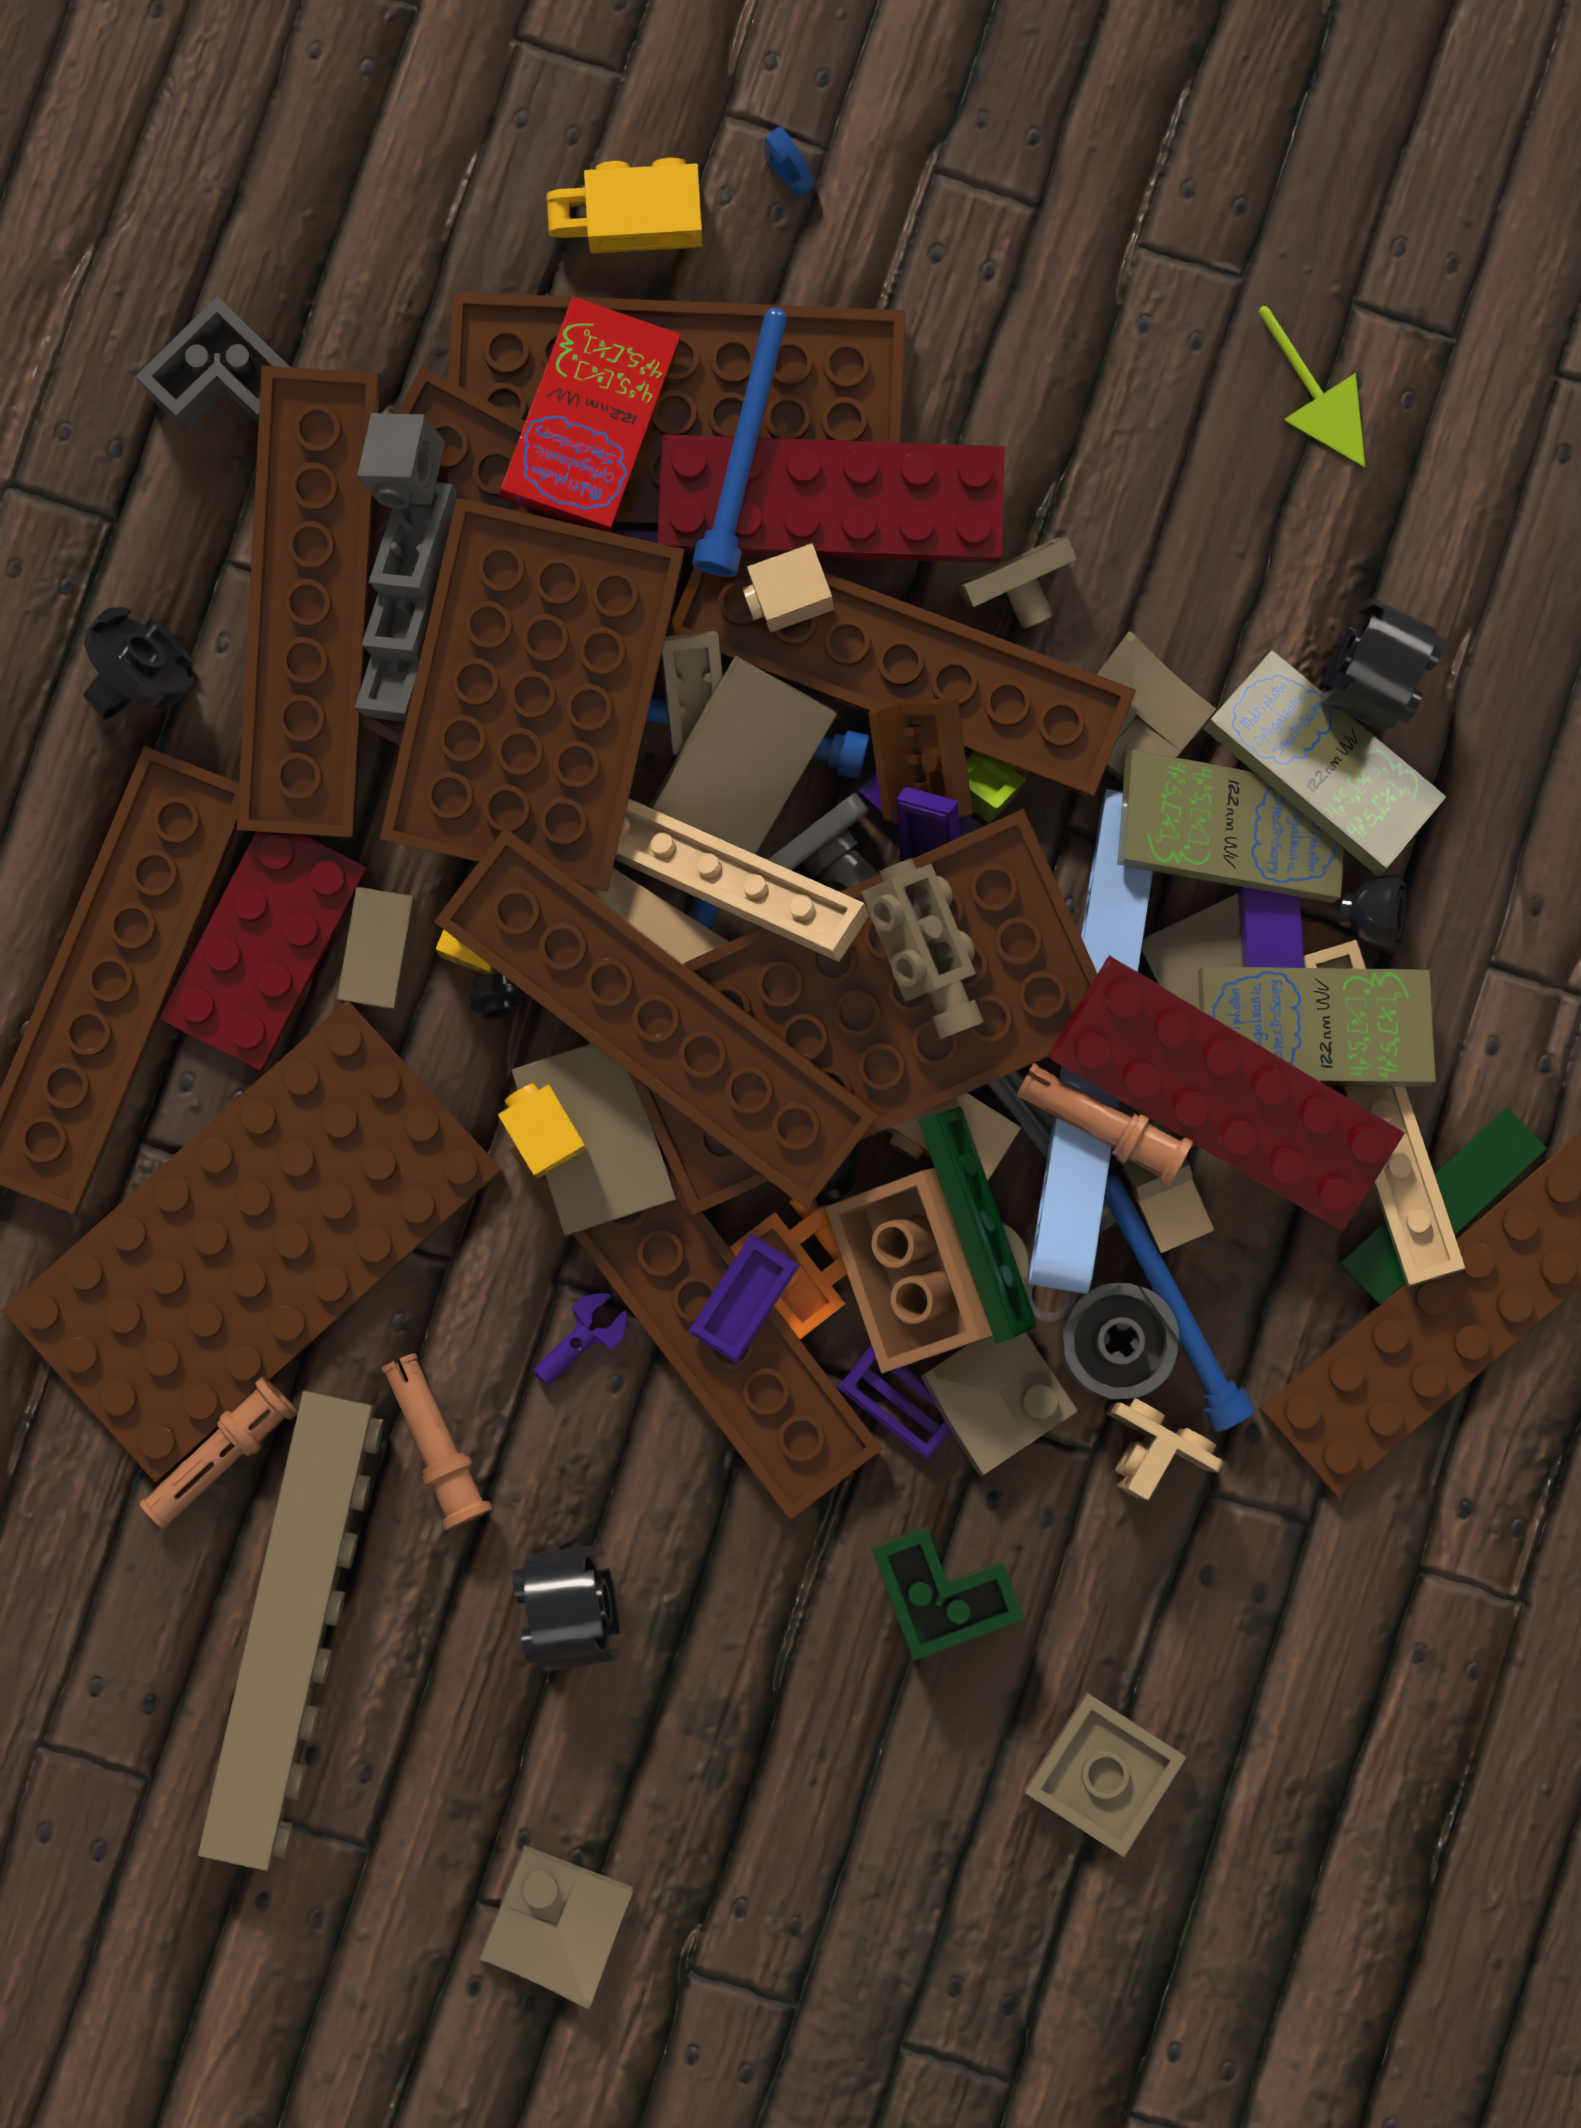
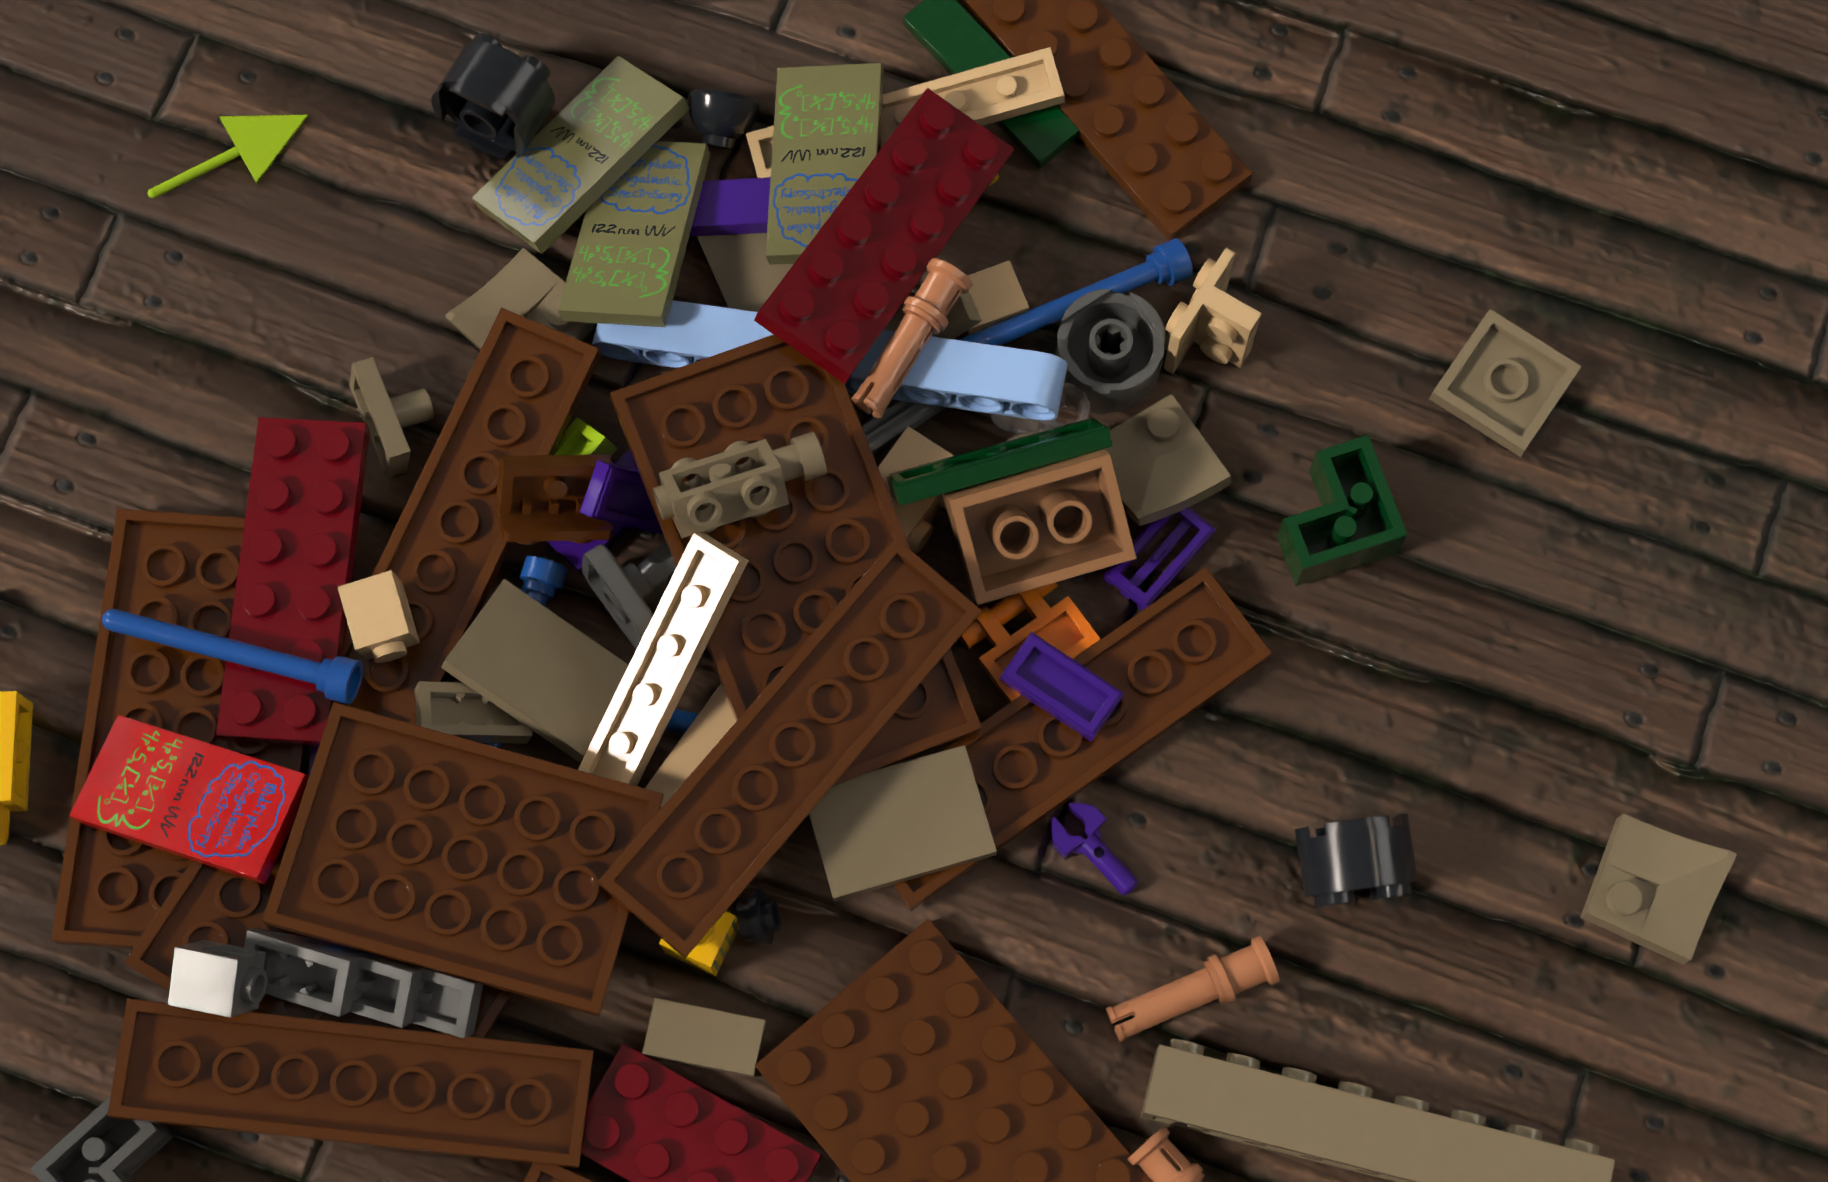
camera: 80 degrees left, 10 degrees down
yellow brick [498,1083,587,1179] -> none

